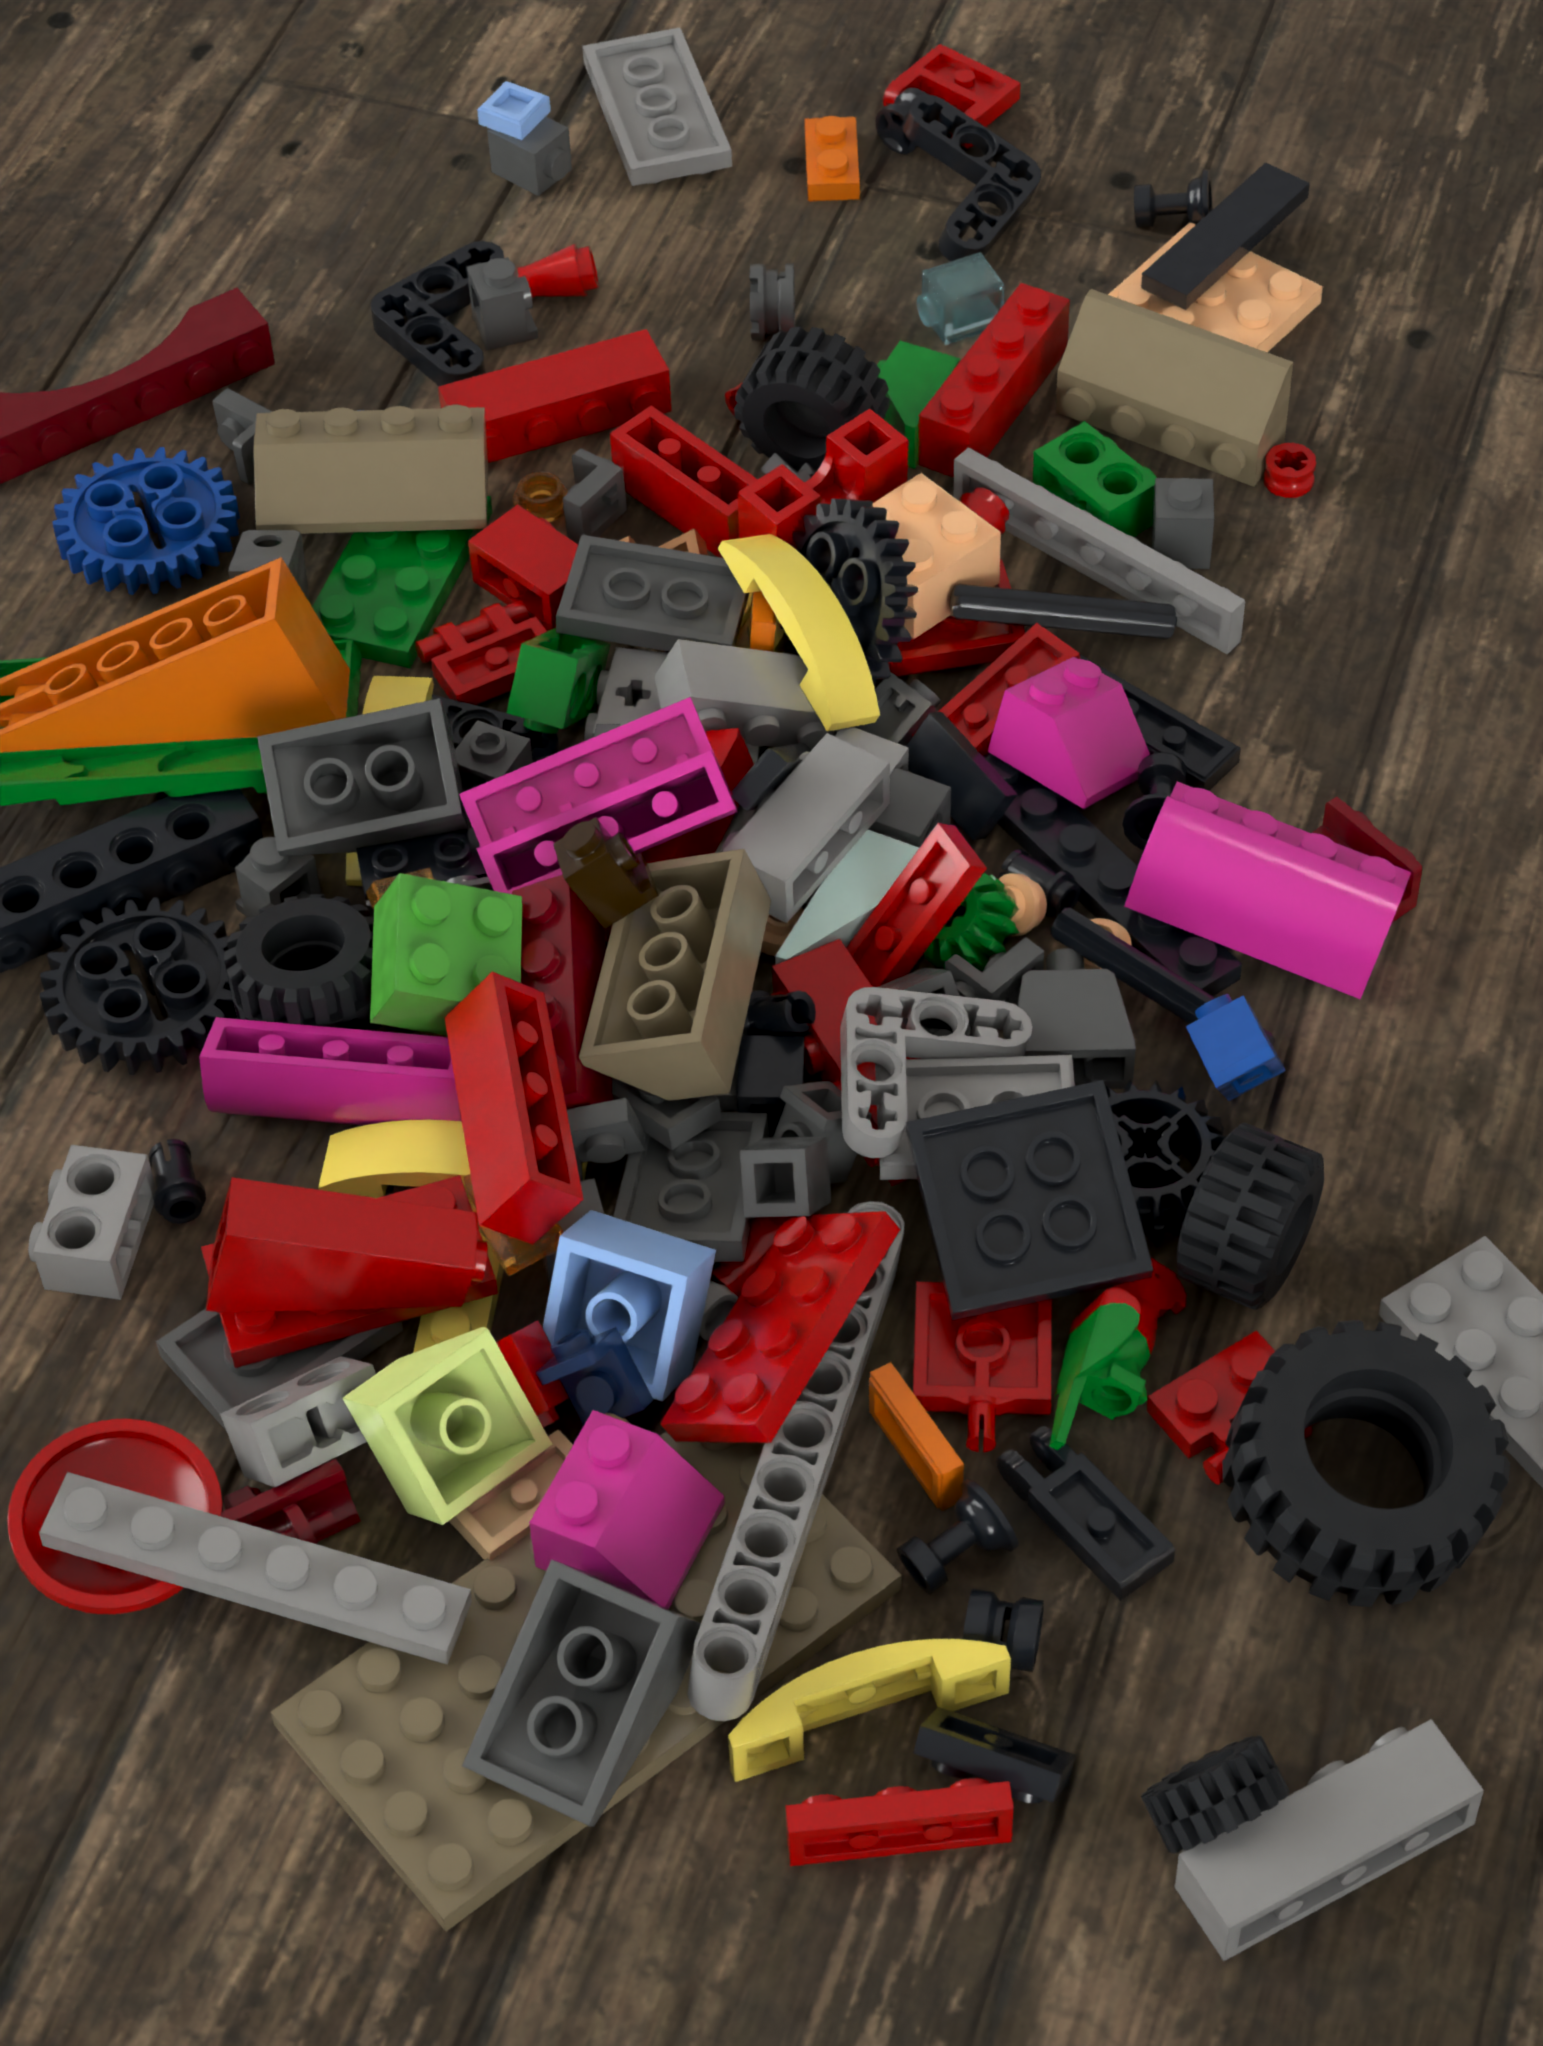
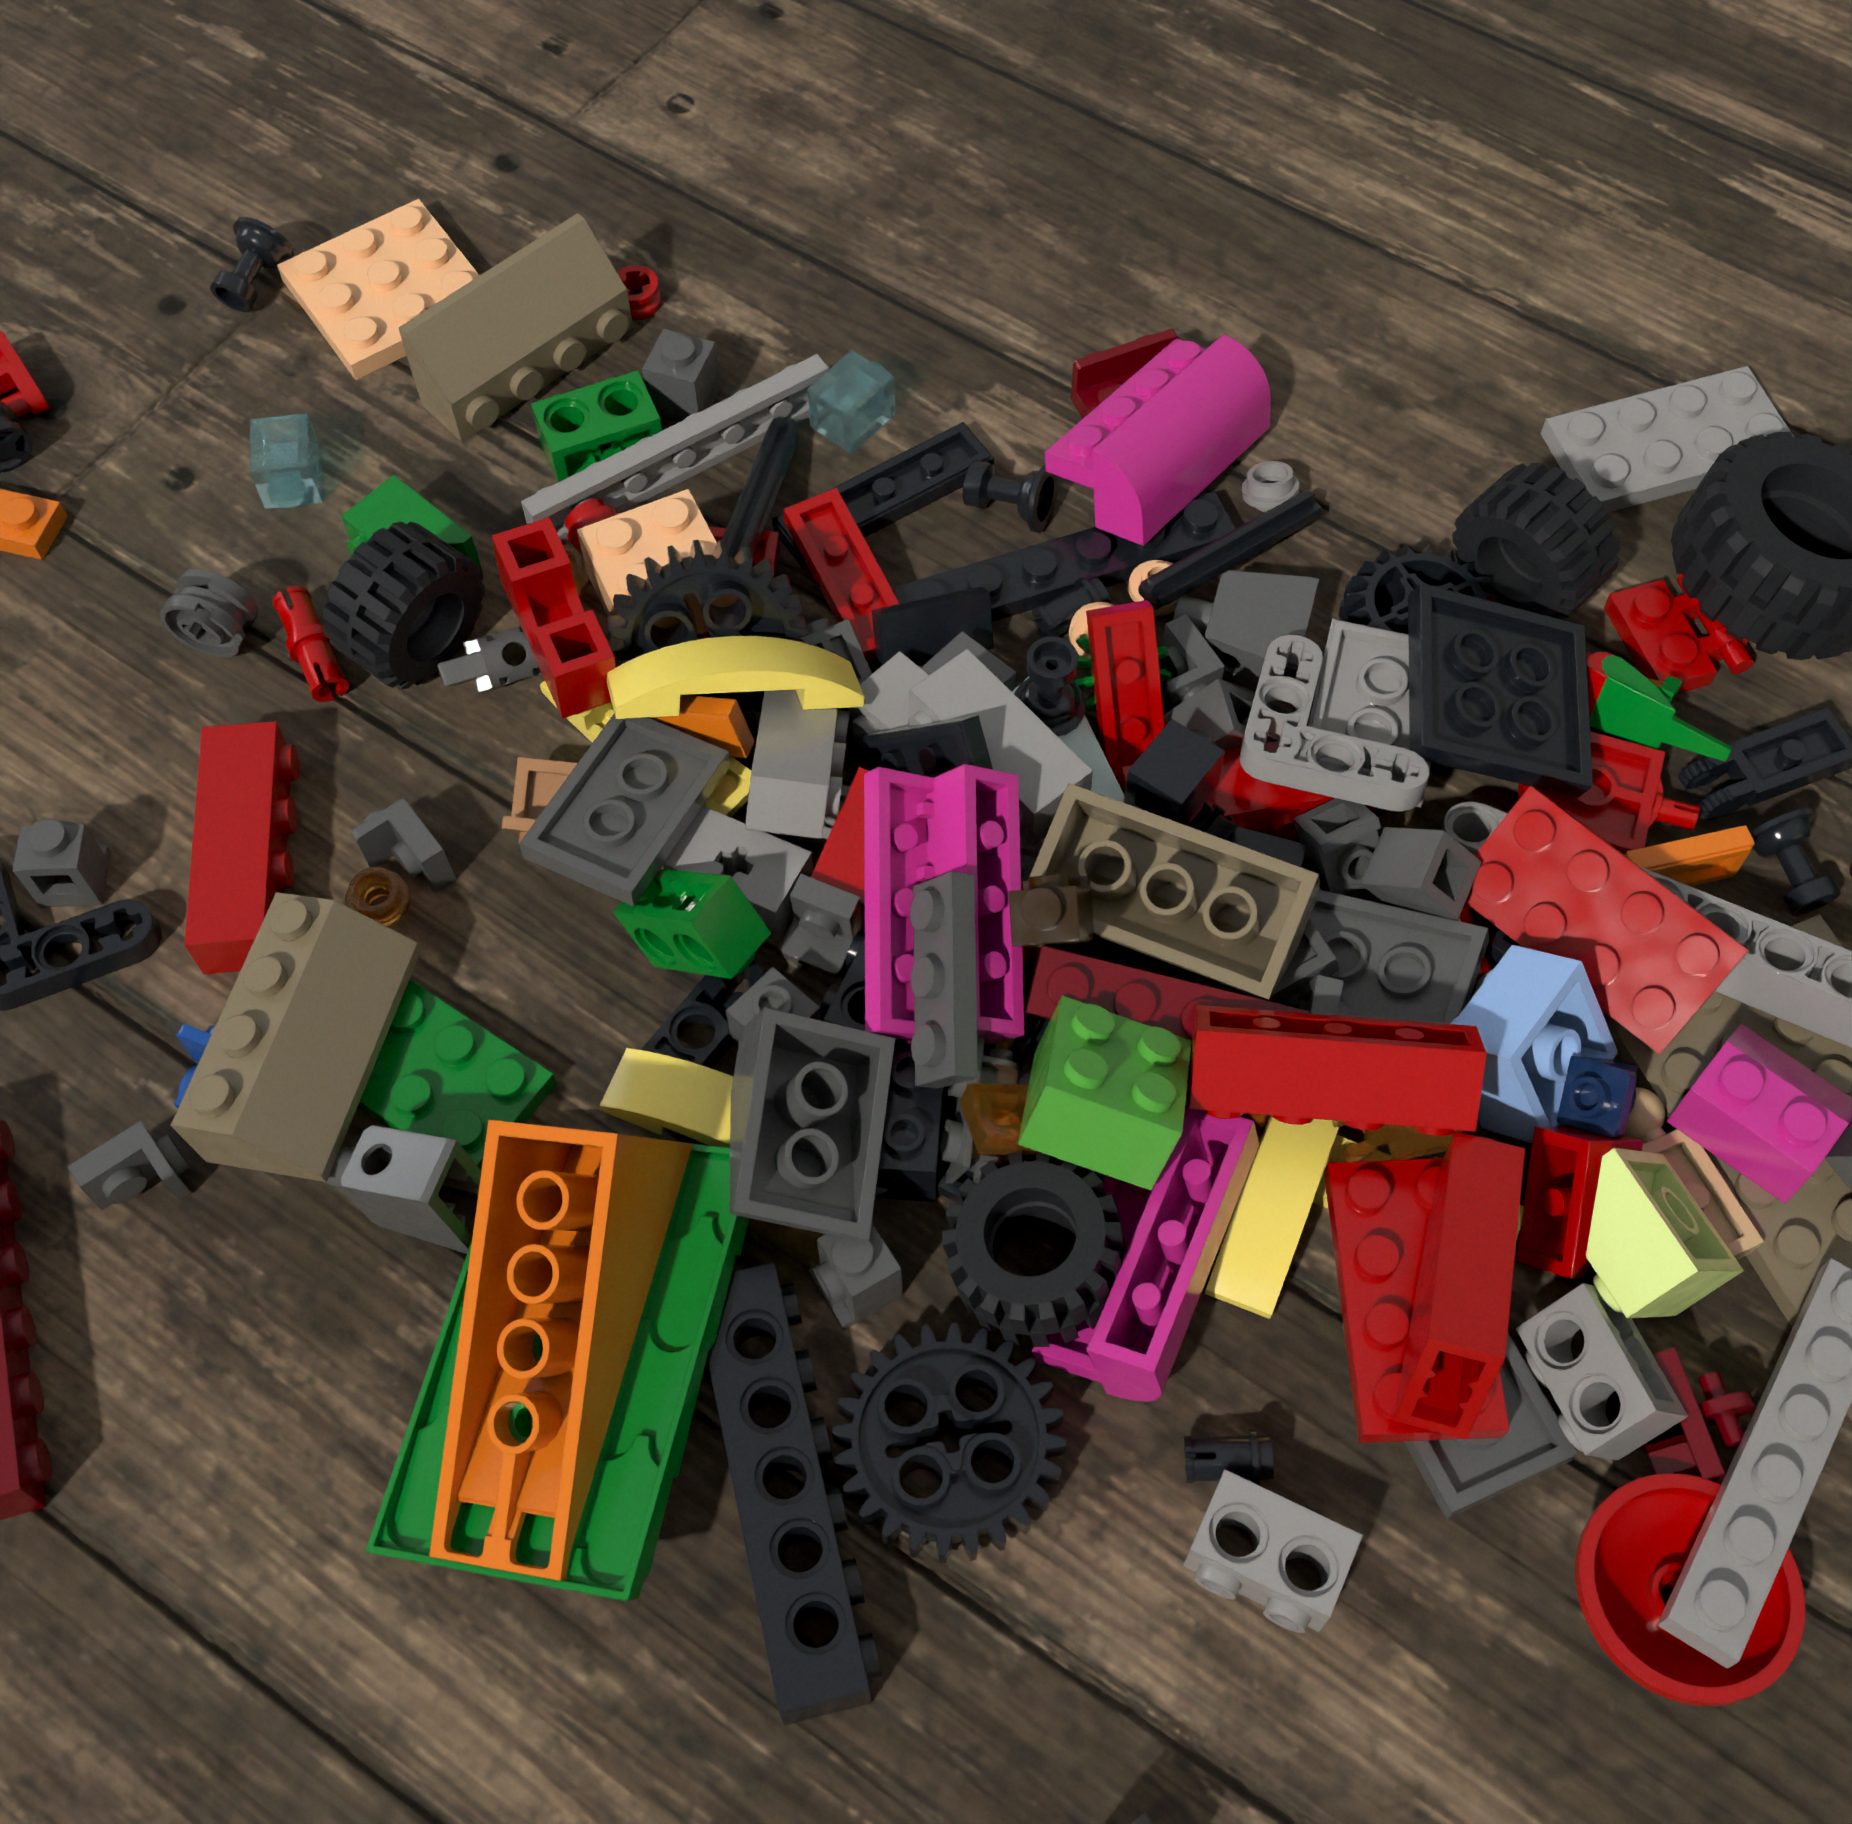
camera: 75 degrees left, 10 degrees up
blue gear [53,447,240,595] -> none
red plate [415,600,547,705] -> none
red brick [468,504,578,631] -> none
red cone [517,243,599,298] -> none
red brick [610,406,758,558] -> none
black beam [902,94,1041,266] -> none
red brick [919,283,1070,478] -> none
dark pink slope [987,657,1150,809] -> none
black tile [1141,162,1310,310] -> none
blue slope [1186,994,1286,1101] -> none
none -> clear light blue brick [807,350,895,454]
none -> dark grey plate [910,871,978,1089]
none -> black piece [1014,636,1086,737]
none -> black brick [1124,719,1225,825]
none -> light grey plate [1242,461,1300,512]

